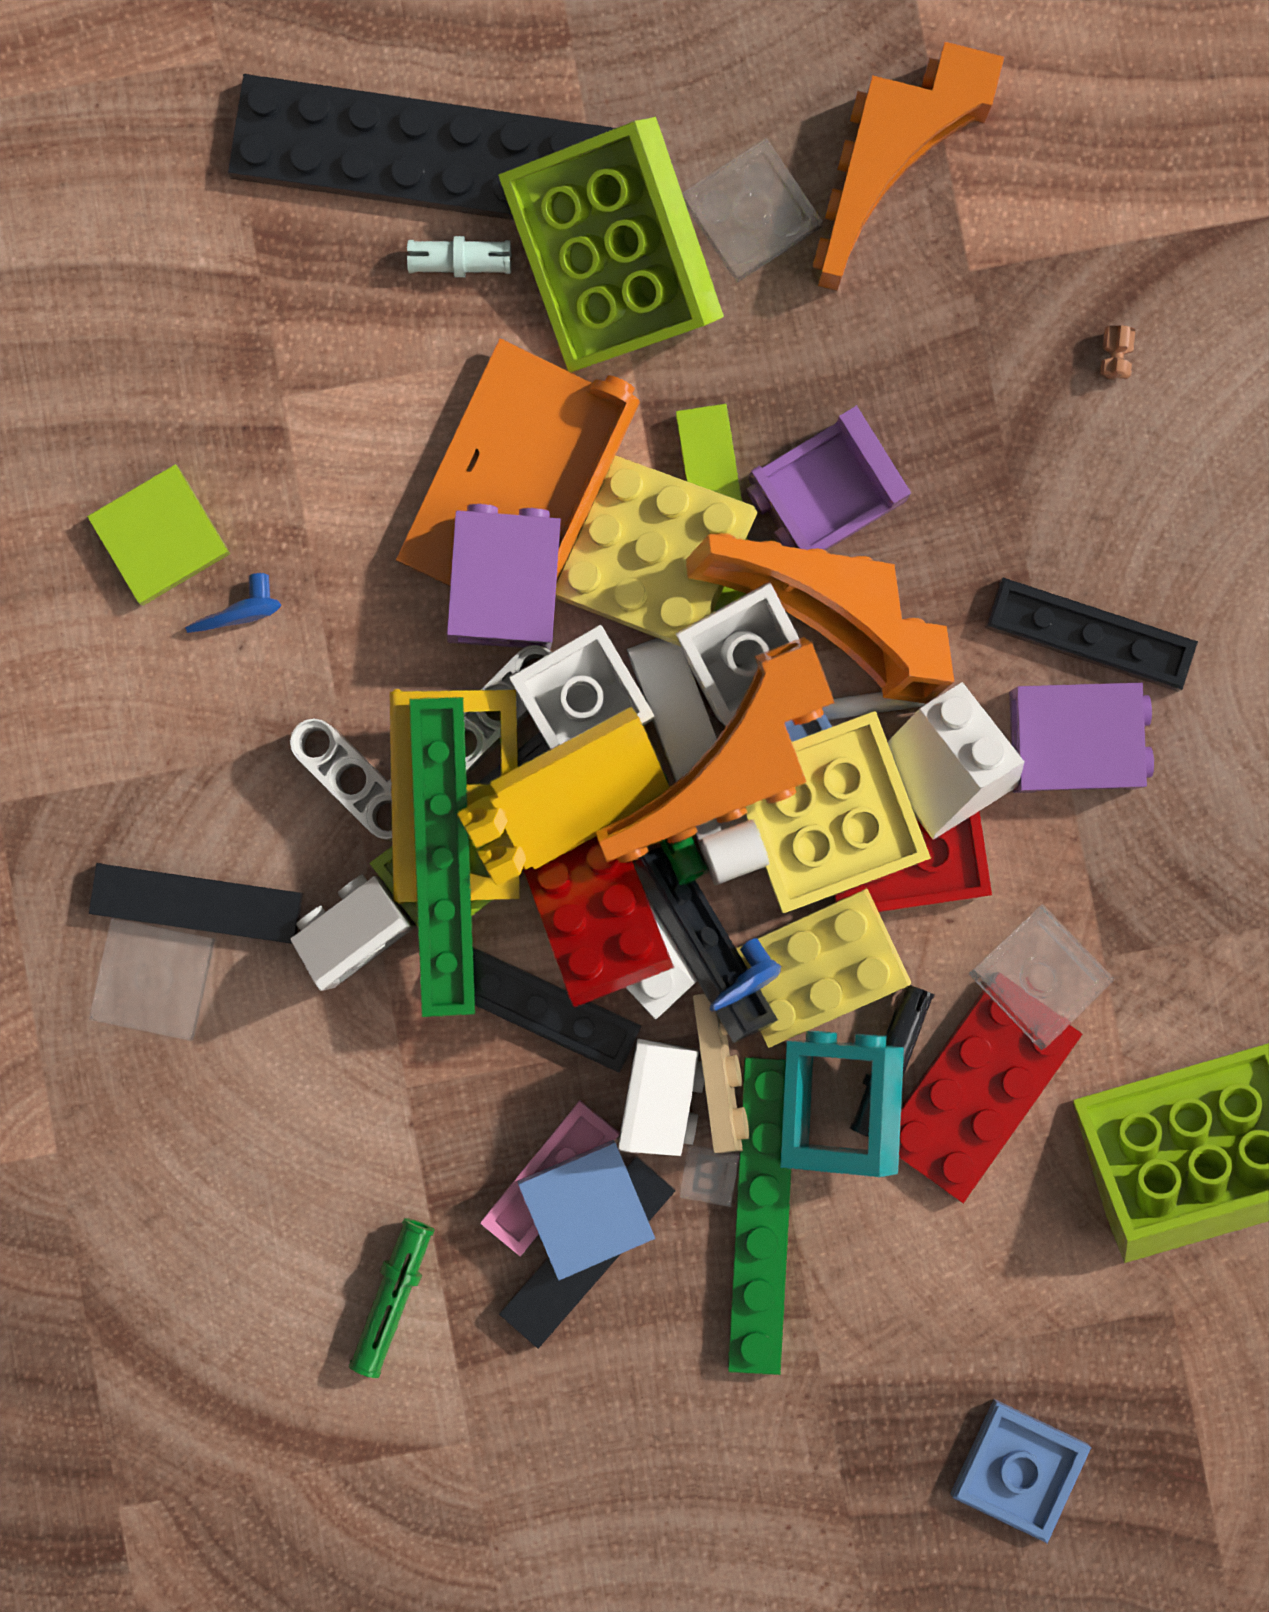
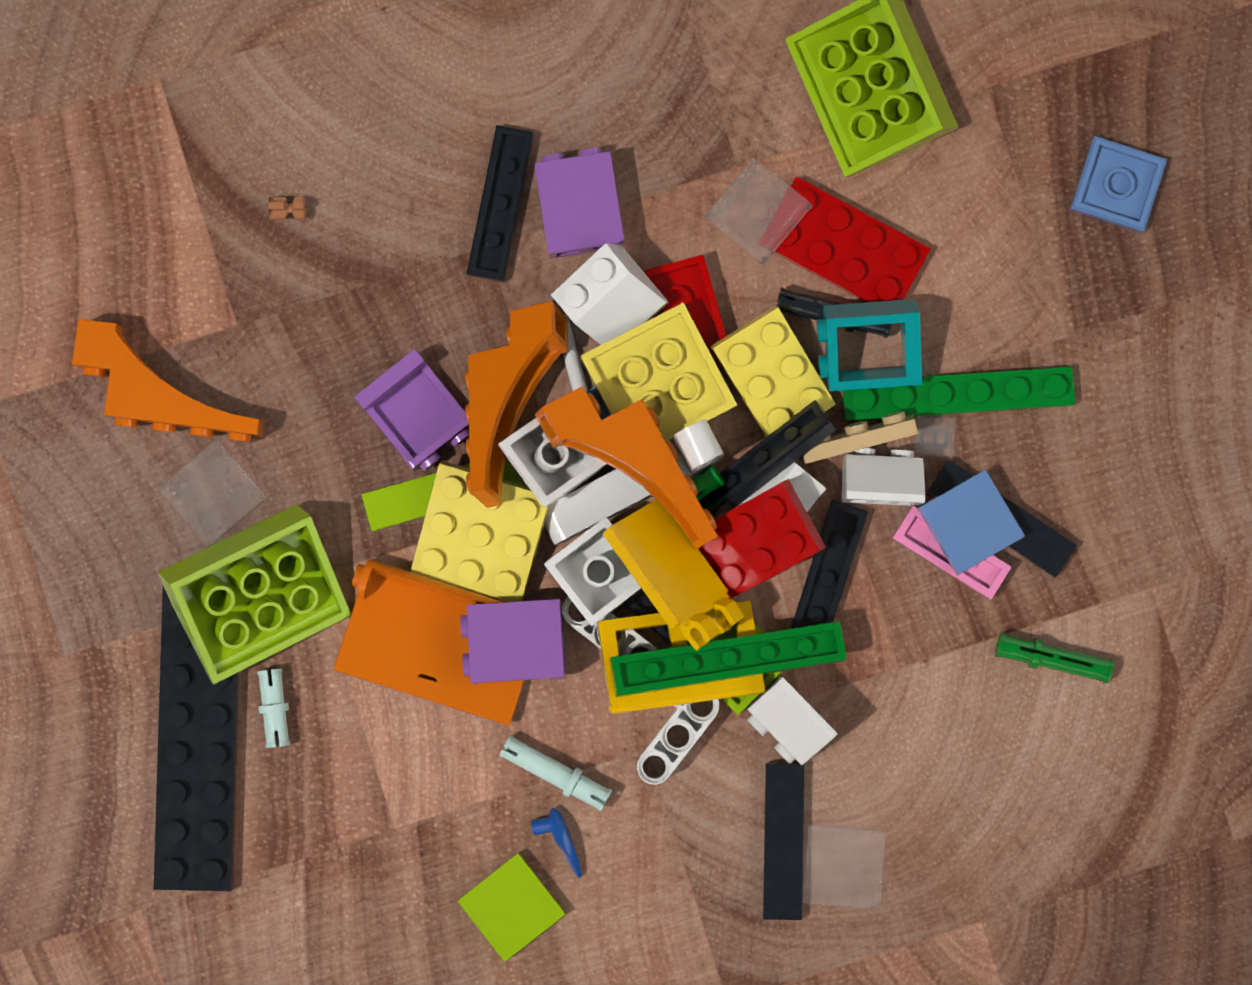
camera: 90 degrees left, 0 degrees up
blue bar [710,938,782,1011] -> none
none -> light aqua pin [499,735,612,812]

